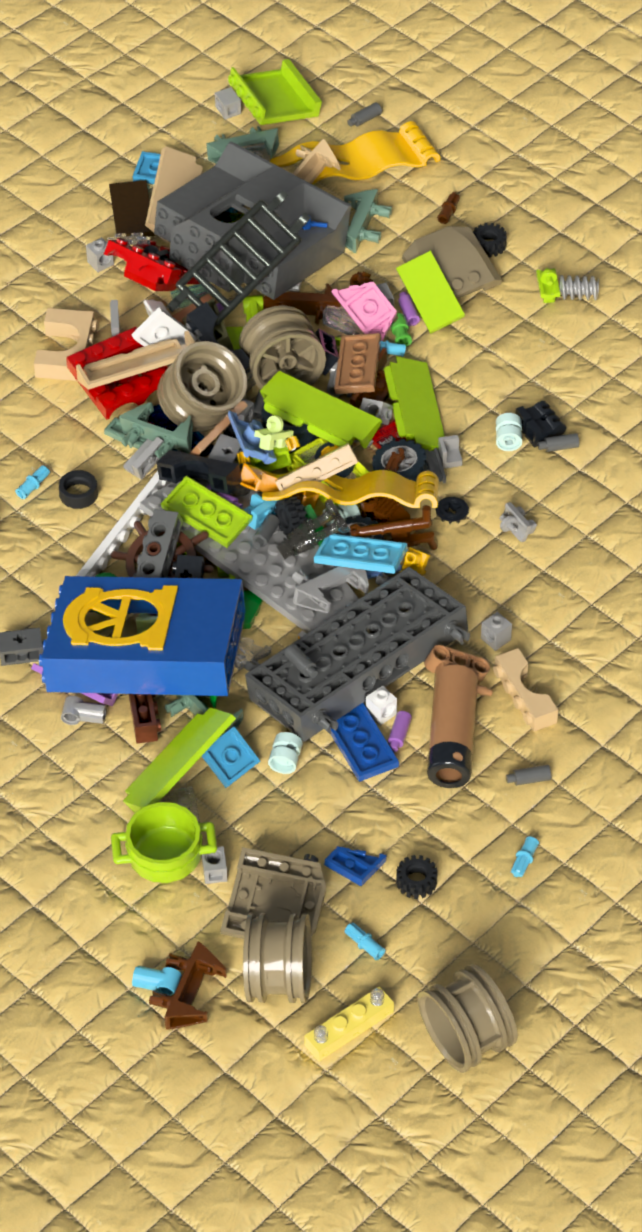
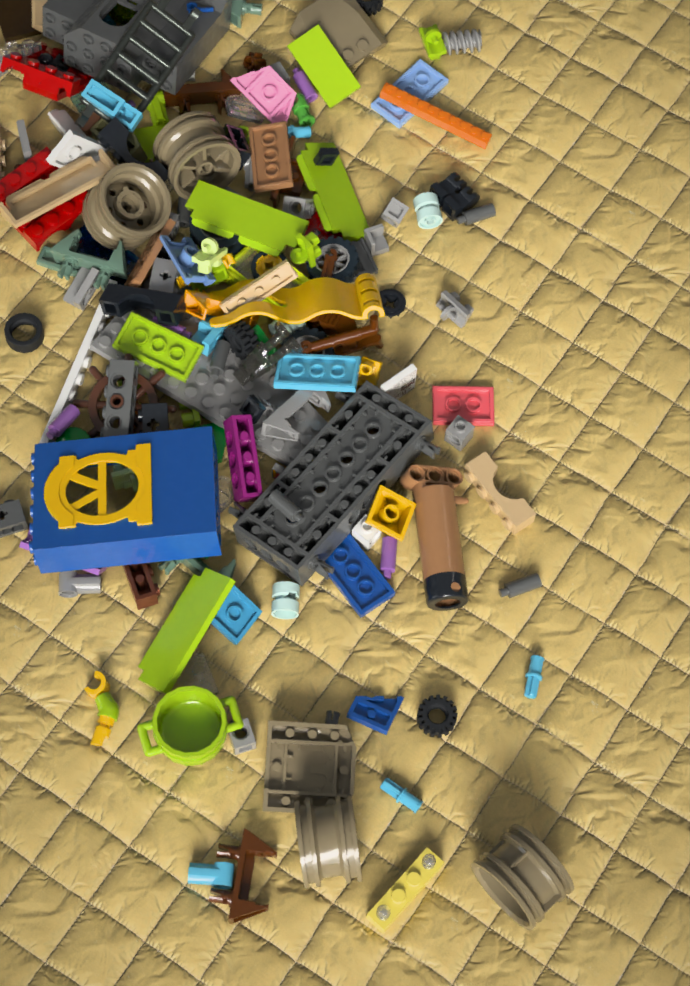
camera: 15 degrees left, 15 degrees up
none -> medium lavender cylinder [46,404,80,439]
none -> medium azure slope [81,79,143,133]
none -> yellow piece [84,671,119,746]
none -> magenta brick [223,414,263,503]
none -> black tile [239,394,266,424]
none -> lime hips [290,231,322,269]
none -> black tile [313,148,340,166]
none -> yellow slope [365,485,416,541]
none -> light blue tile [371,59,449,129]
none -> orange piece [380,82,492,149]
none -> light grey brick [380,197,409,228]
none -> white tile [380,364,417,399]
none -> coral tile [432,386,495,426]

